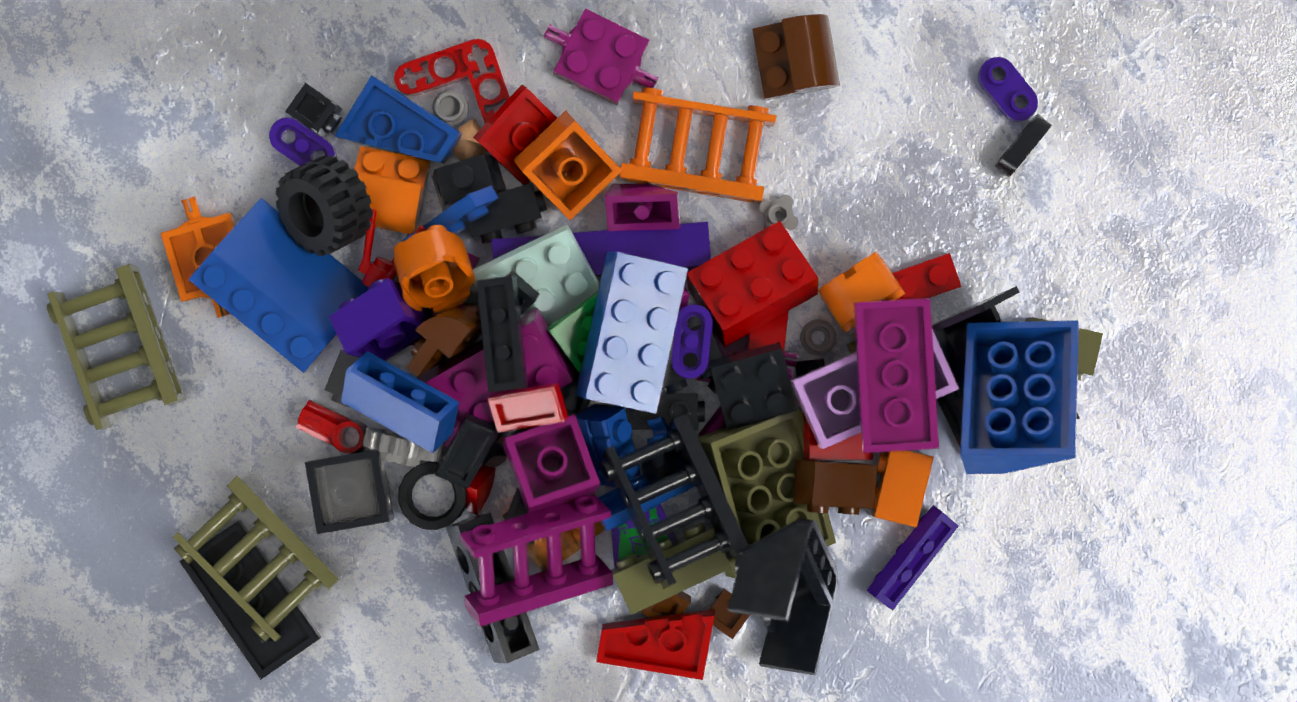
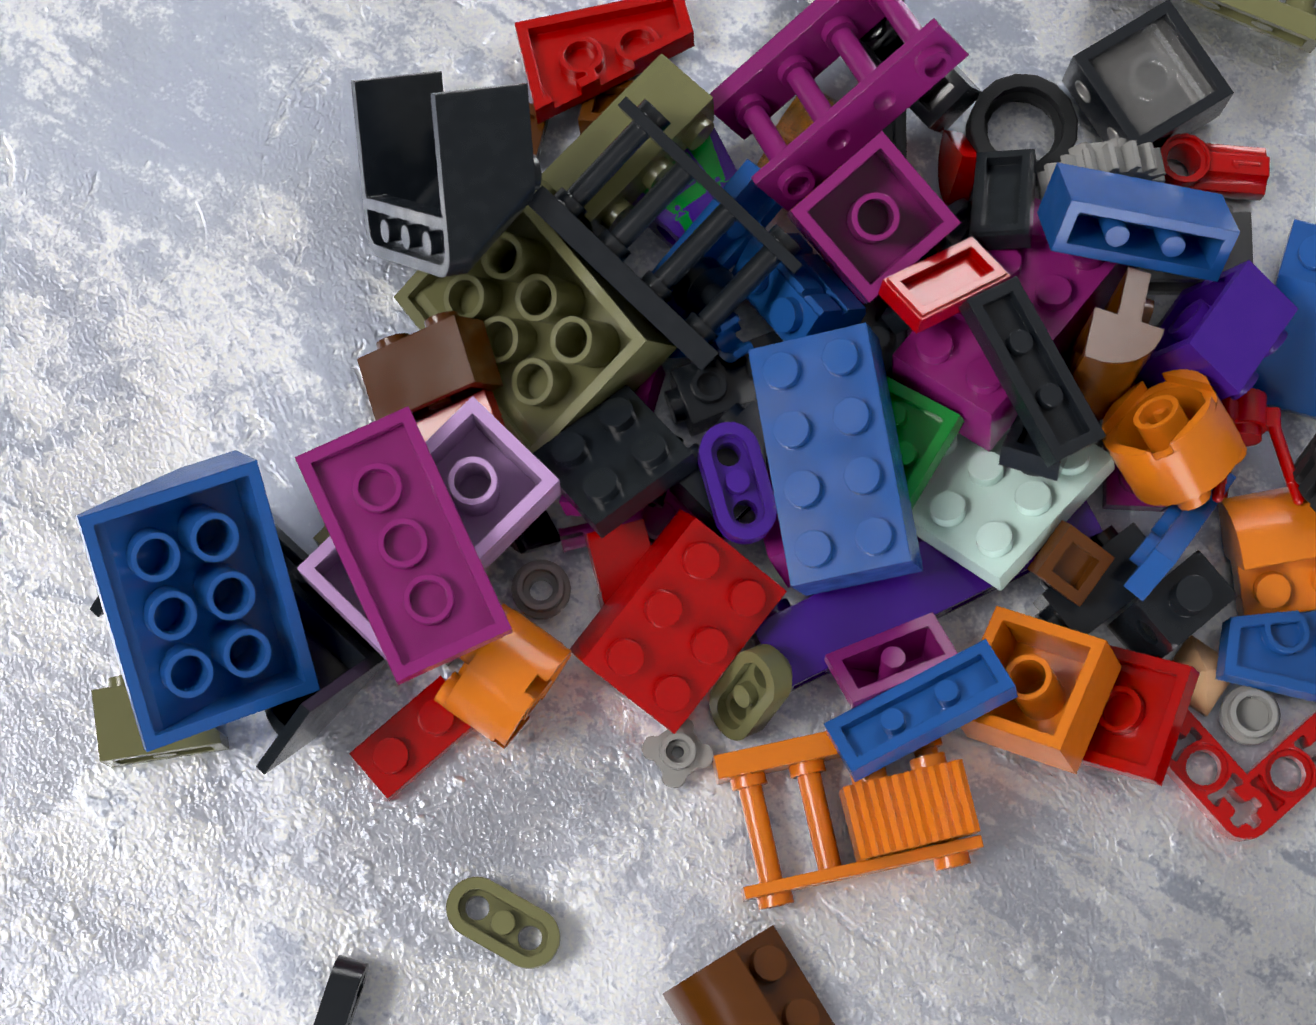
camera: 160 degrees right, 10 degrees down
magenta plate [543,8,659,106] -> none
dark purple plate [867,505,959,611] -> none
orange brick [870,450,934,527] -> none
none -> olive plate [446,877,560,969]
none -> olive plate [709,644,792,741]
none -> blue plate [824,639,1018,782]
none -> orange brick [839,752,980,862]
none -> reddish brown plate [1027,520,1115,607]

